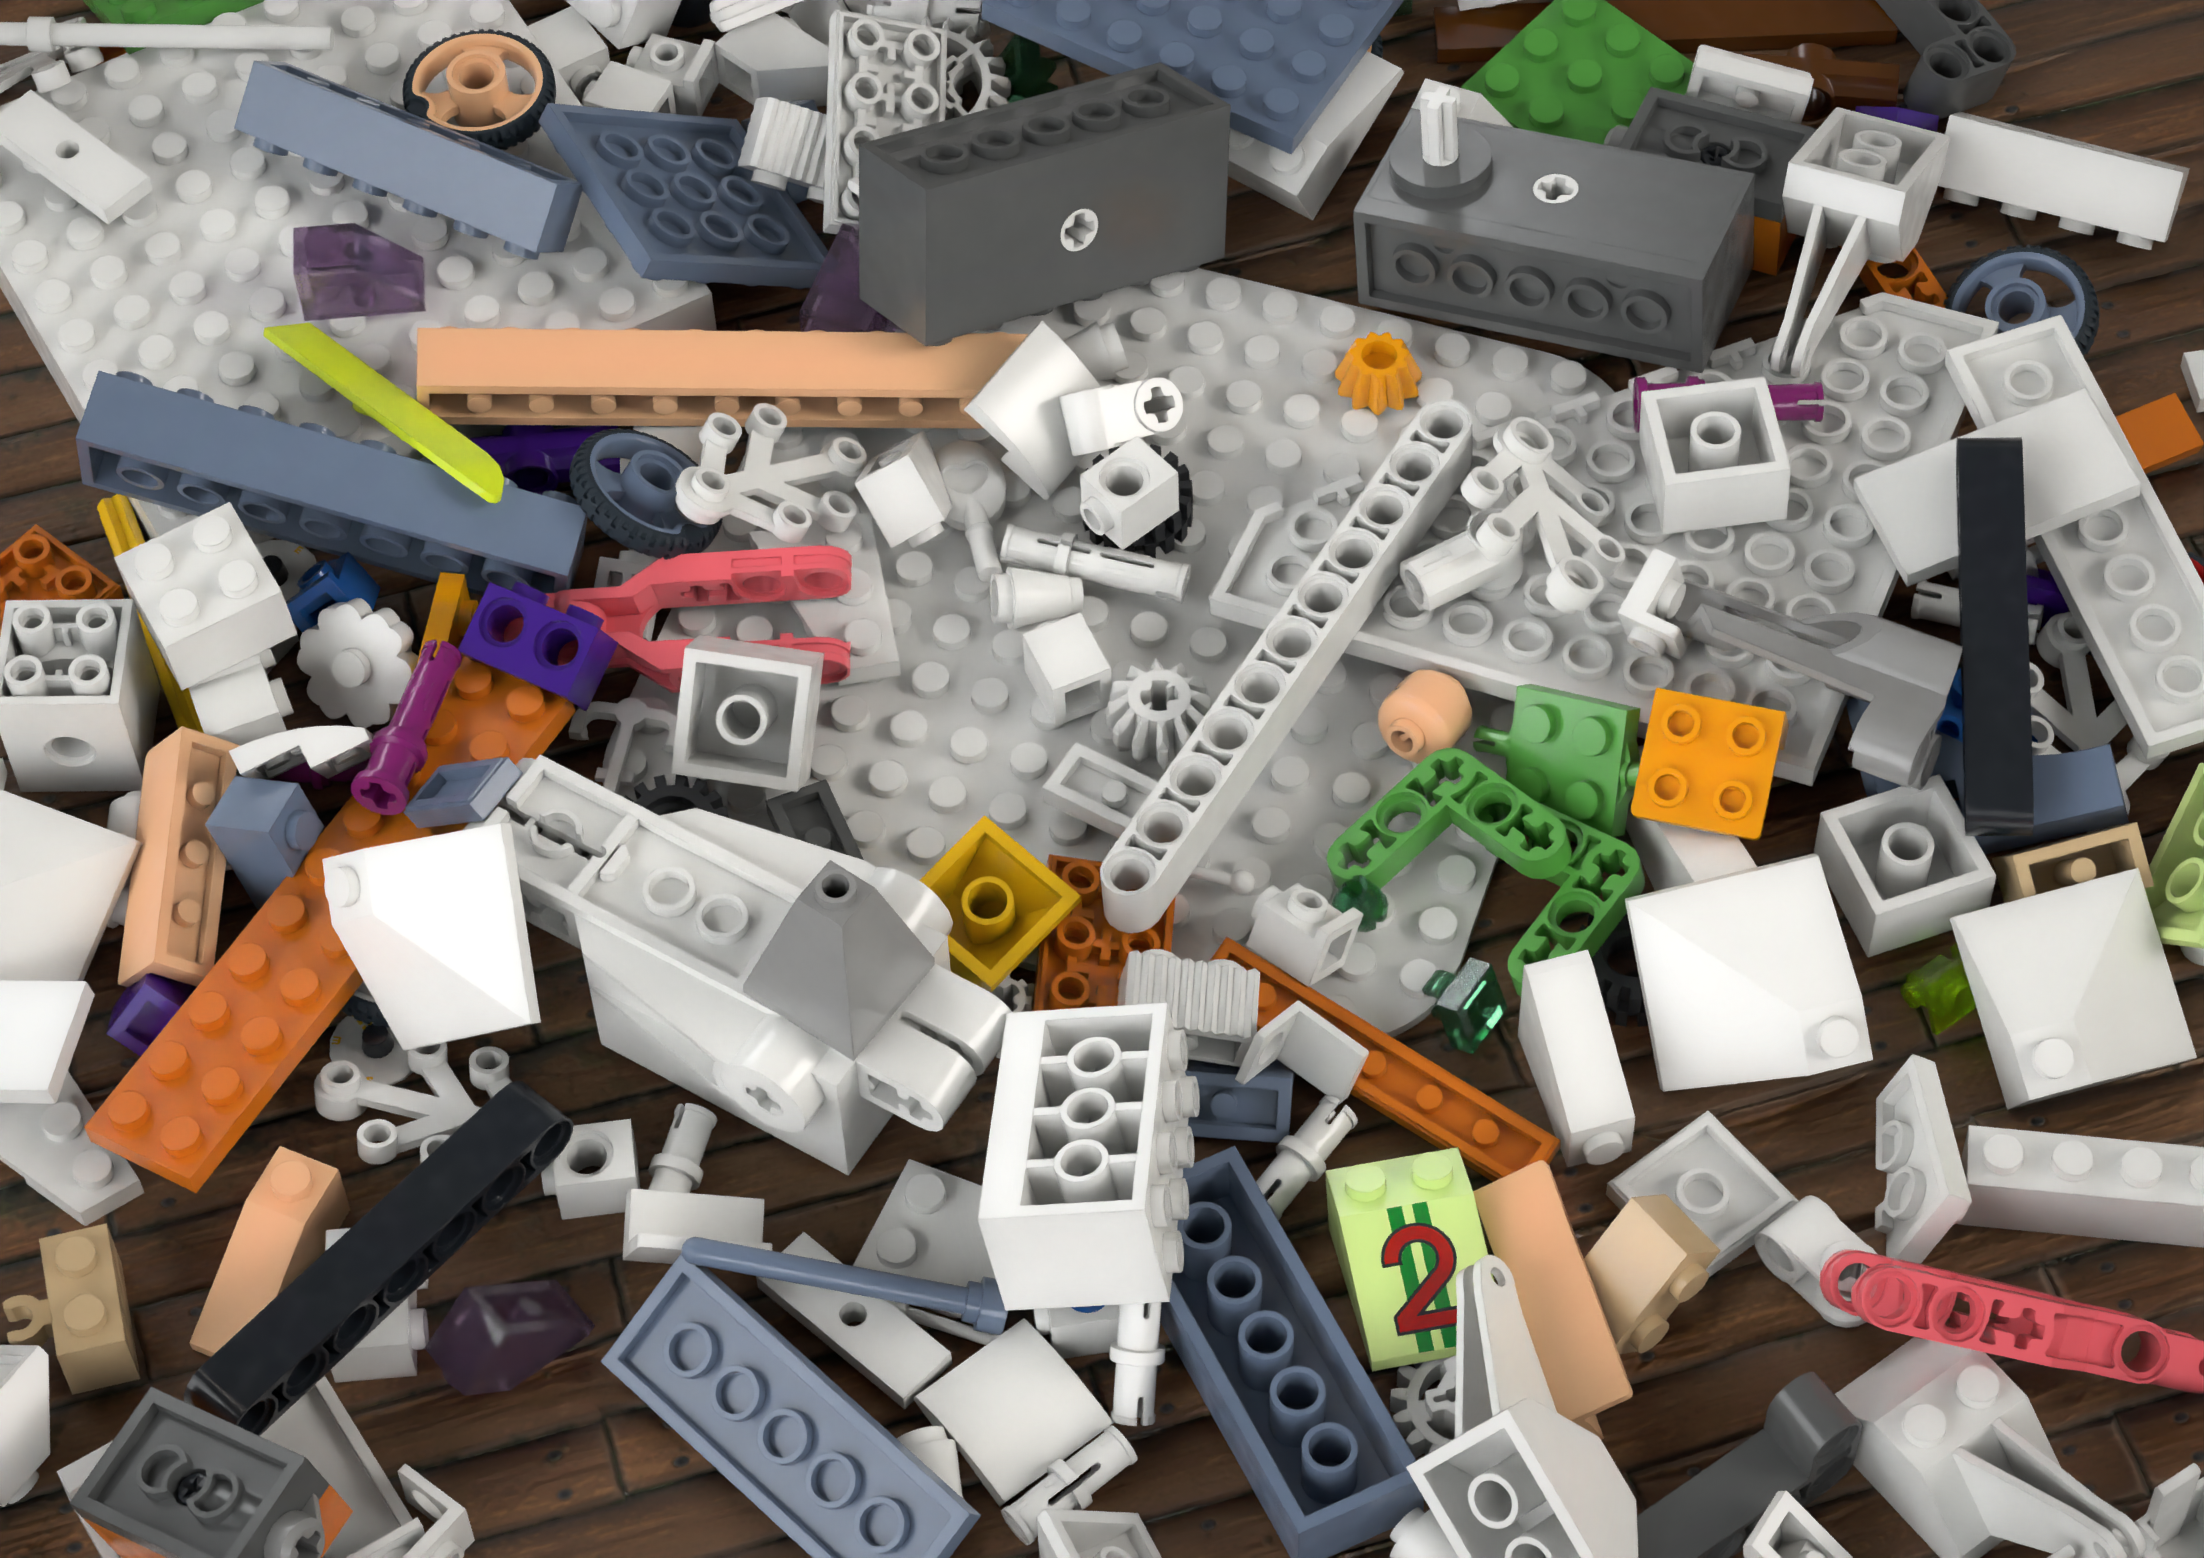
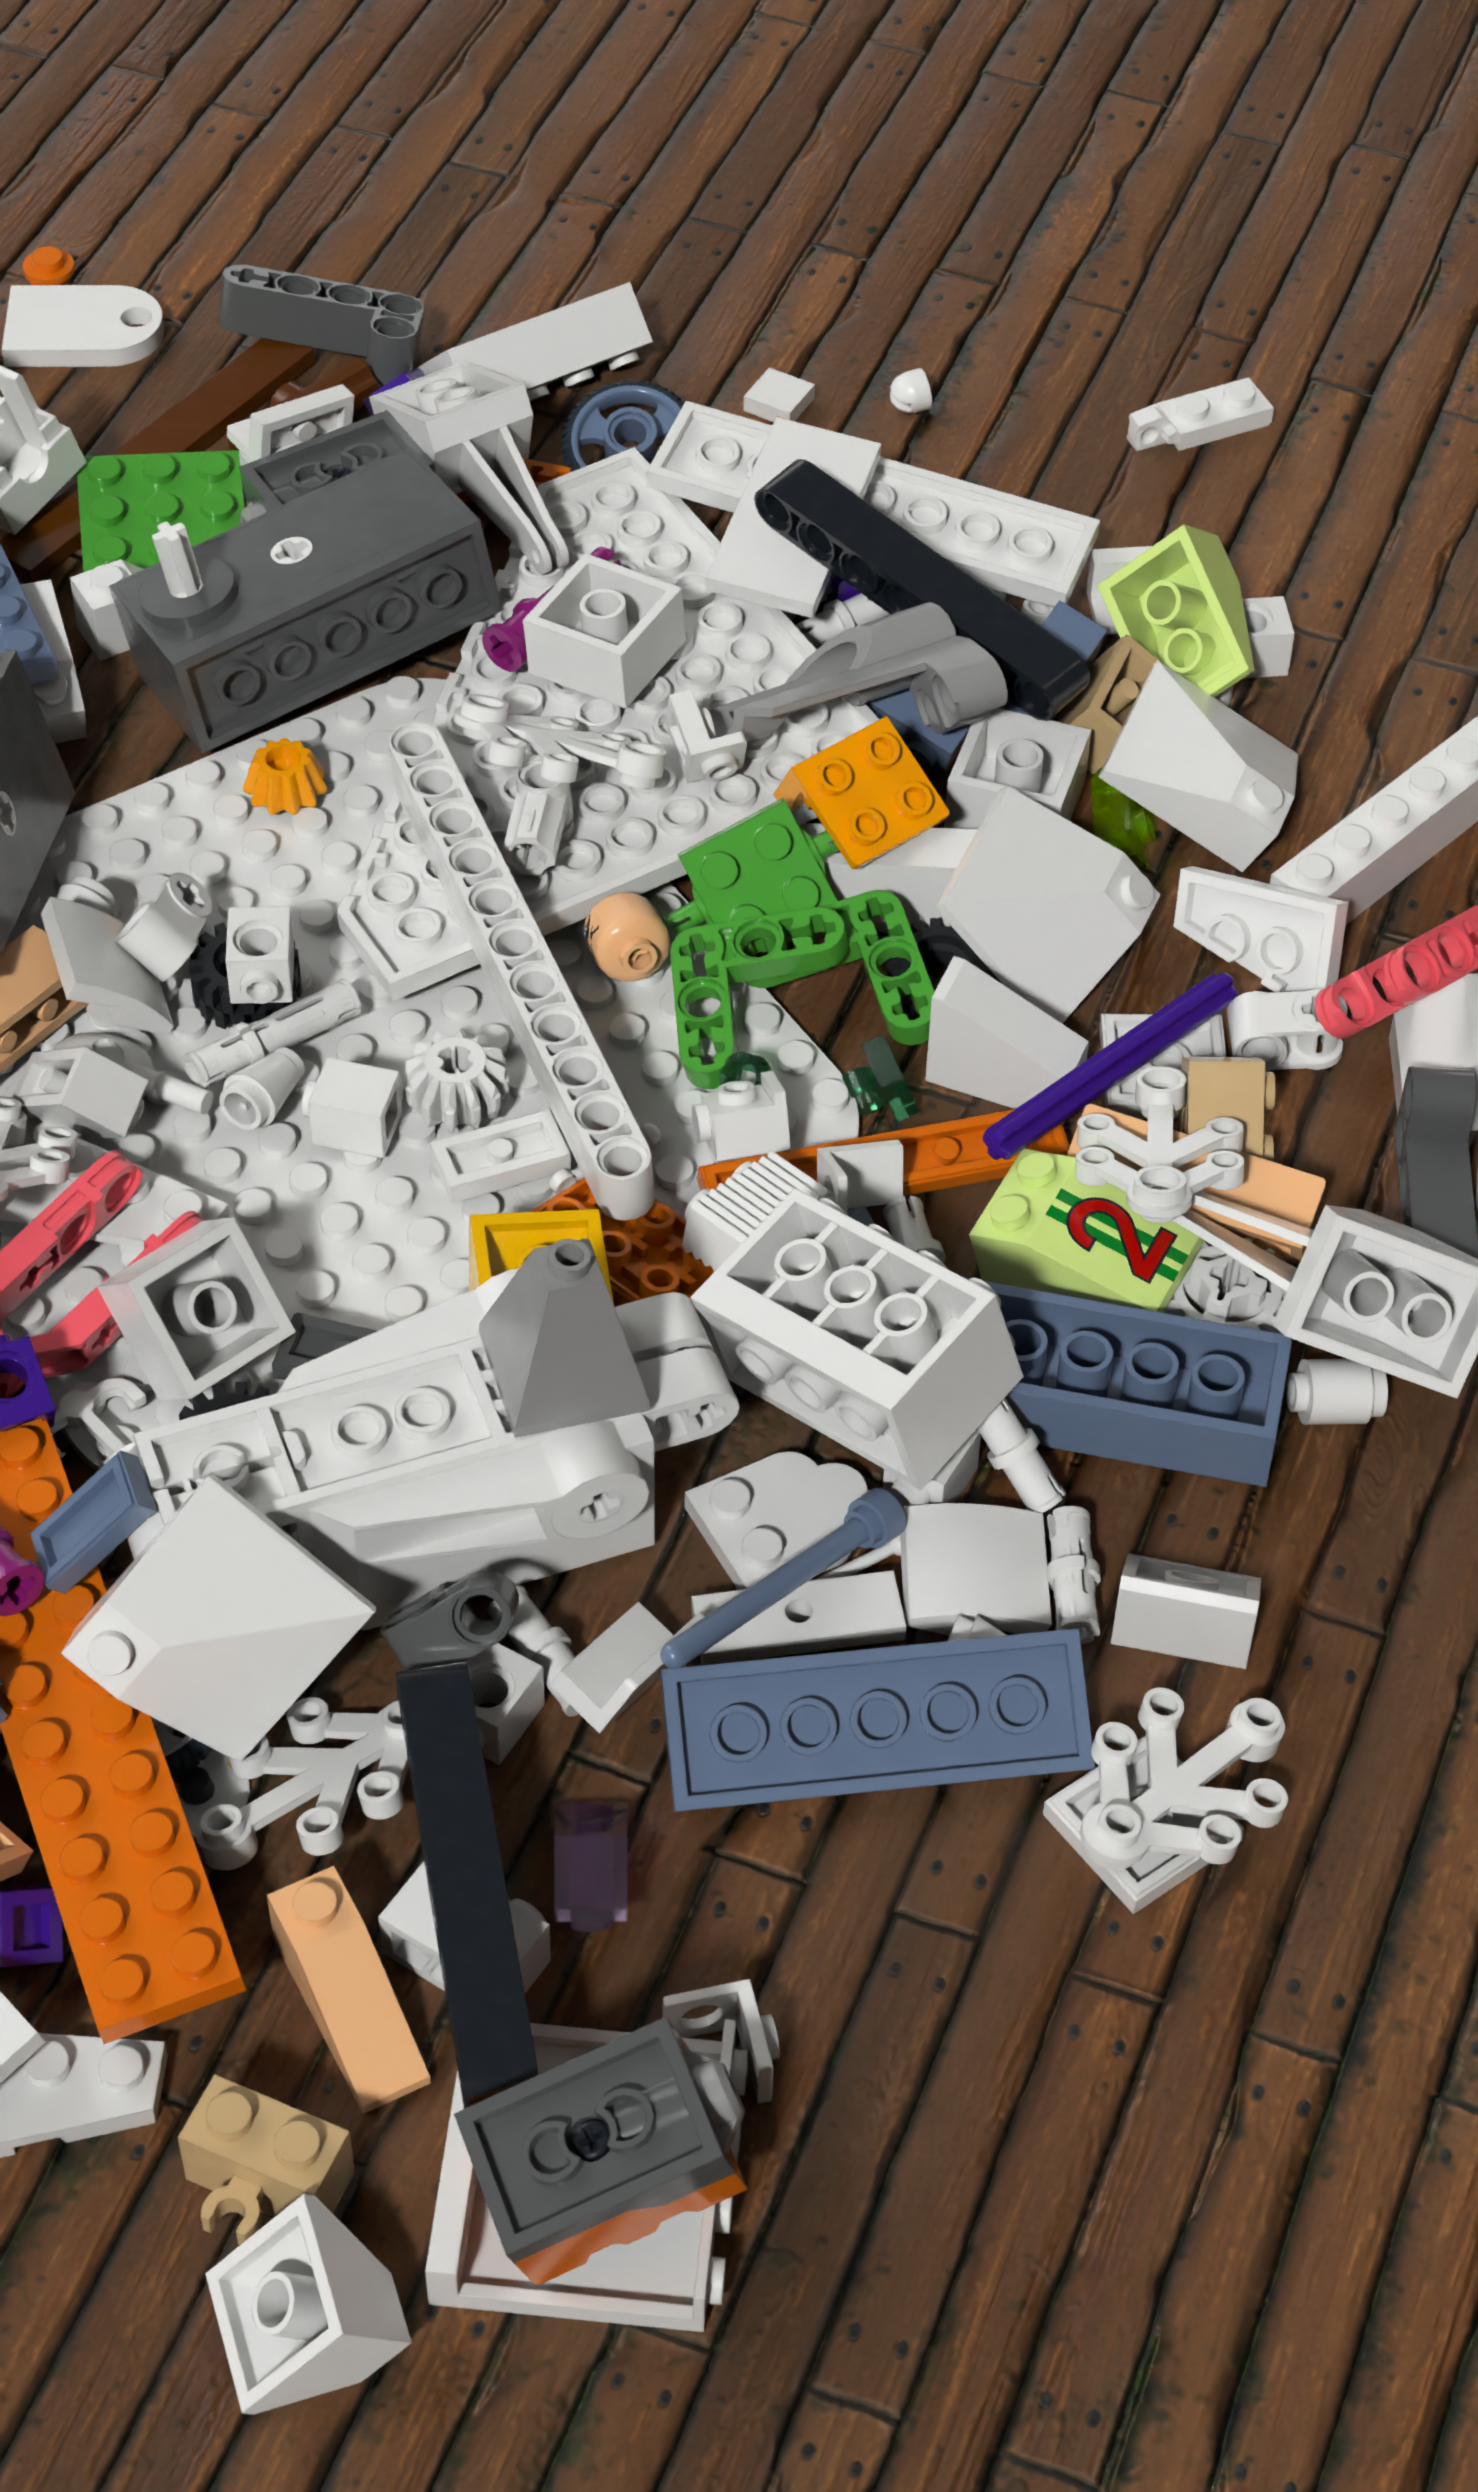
camera: 55 degrees left, 5 degrees down
none -> dark grey piece [380,1570,519,1671]
none -> dark purple axle [982,973,1238,1160]
none -> white plant [1075,1066,1244,1223]

